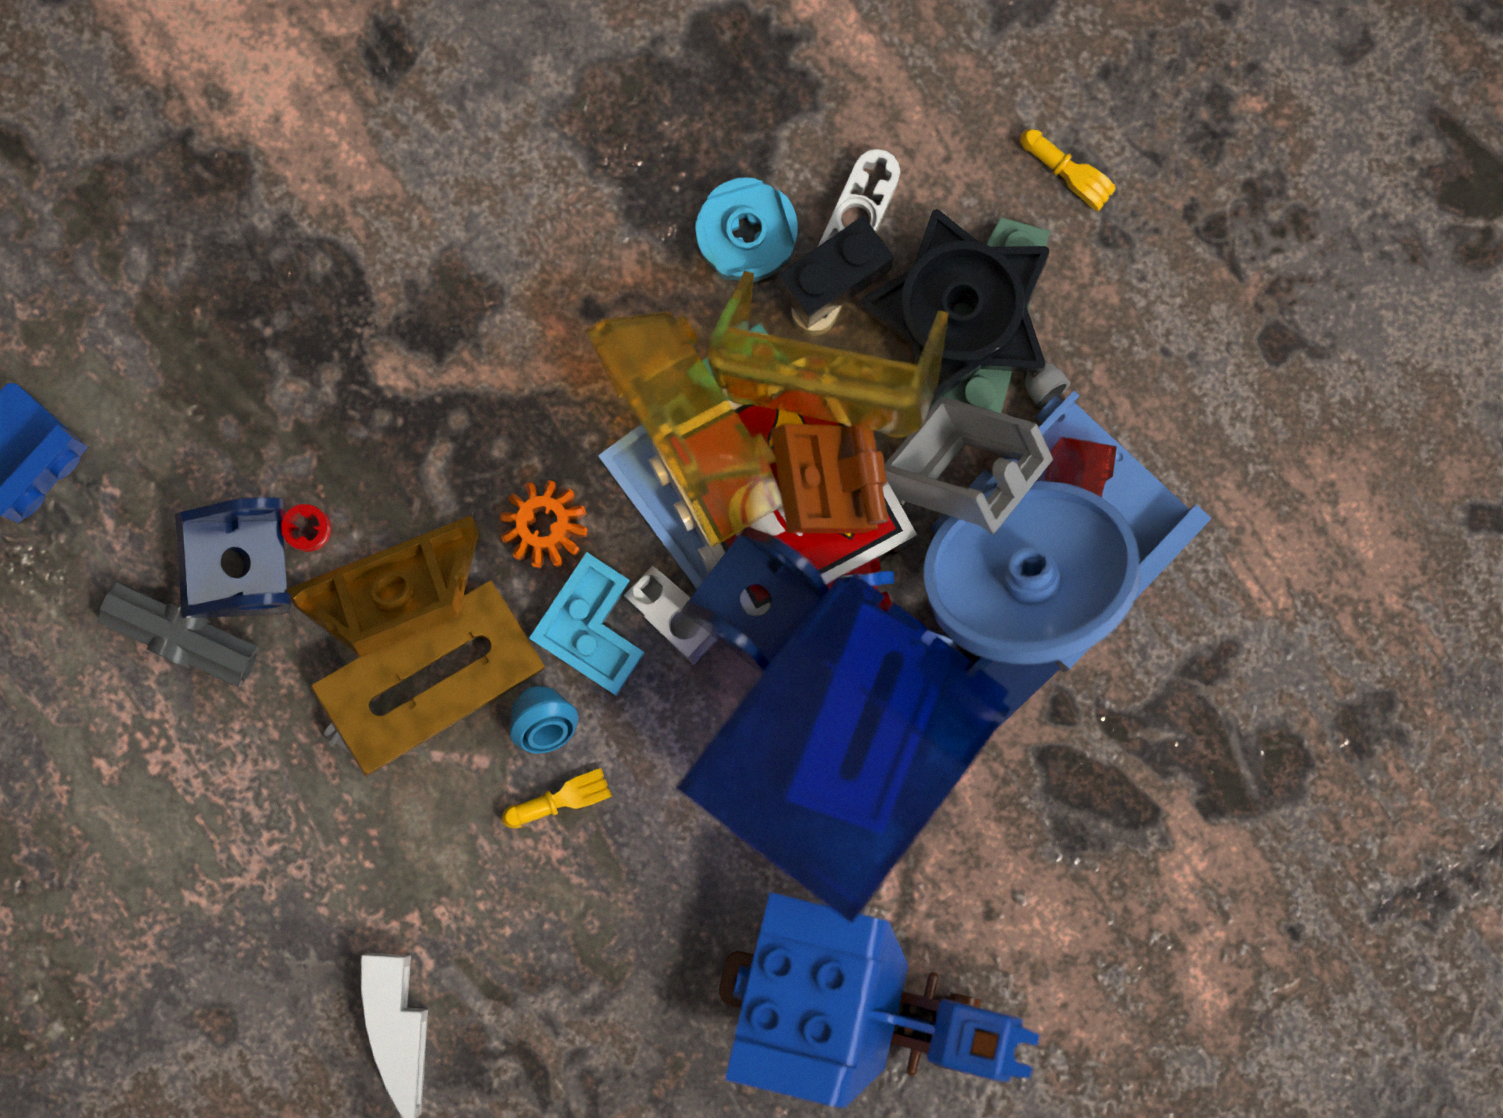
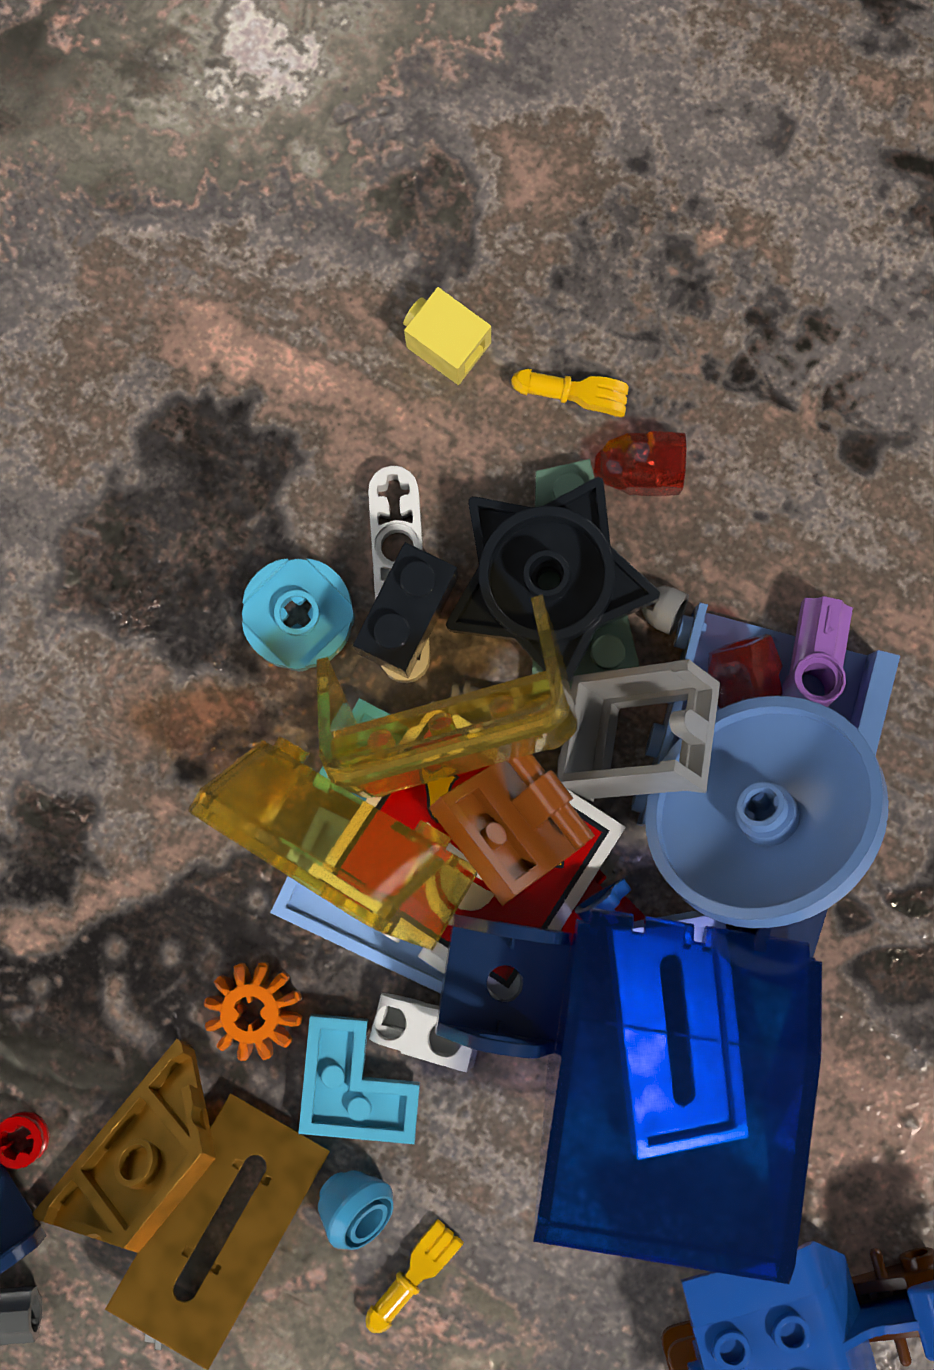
camera: 25 degrees left, 0 degrees up
none -> light yellow brick [403,287,491,386]
none -> clear red rock [593,431,687,496]
none -> medium lavender piece [782,596,853,707]

